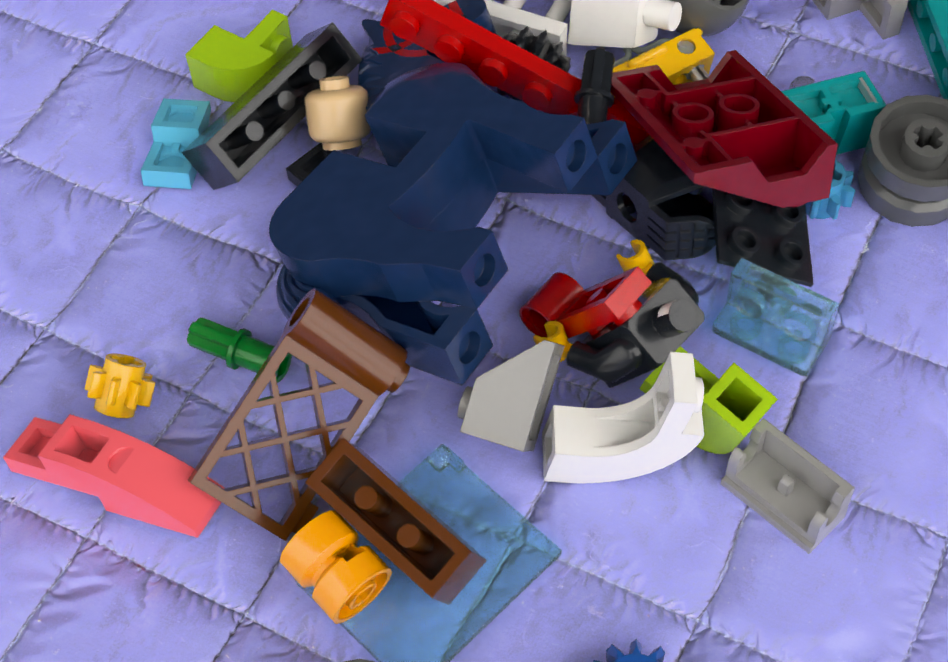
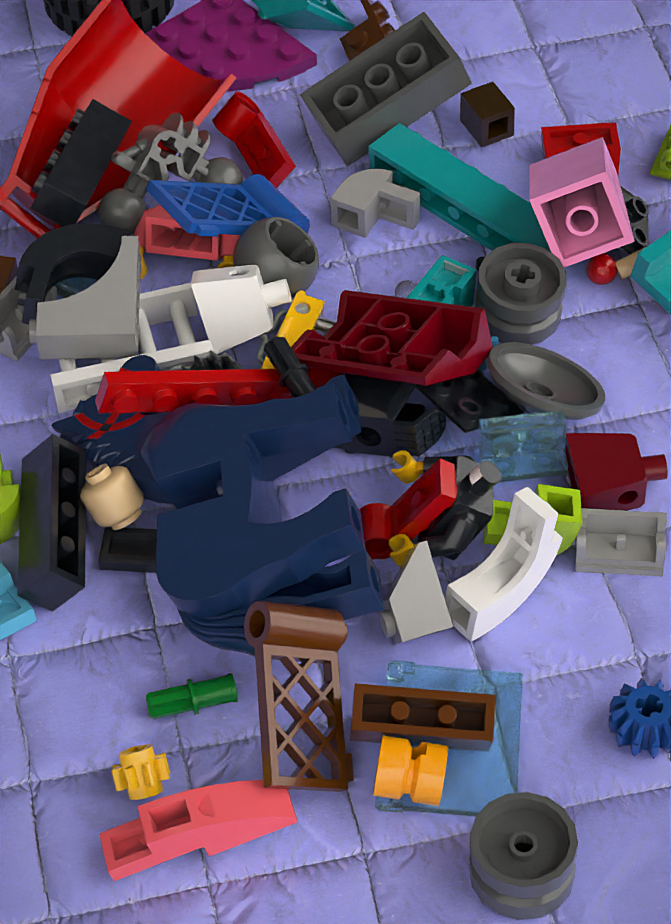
camera: 40 degrees left, 5 degrees down
none -> dark grey dish [487,342,605,420]
none -> dark red torso [564,433,668,511]

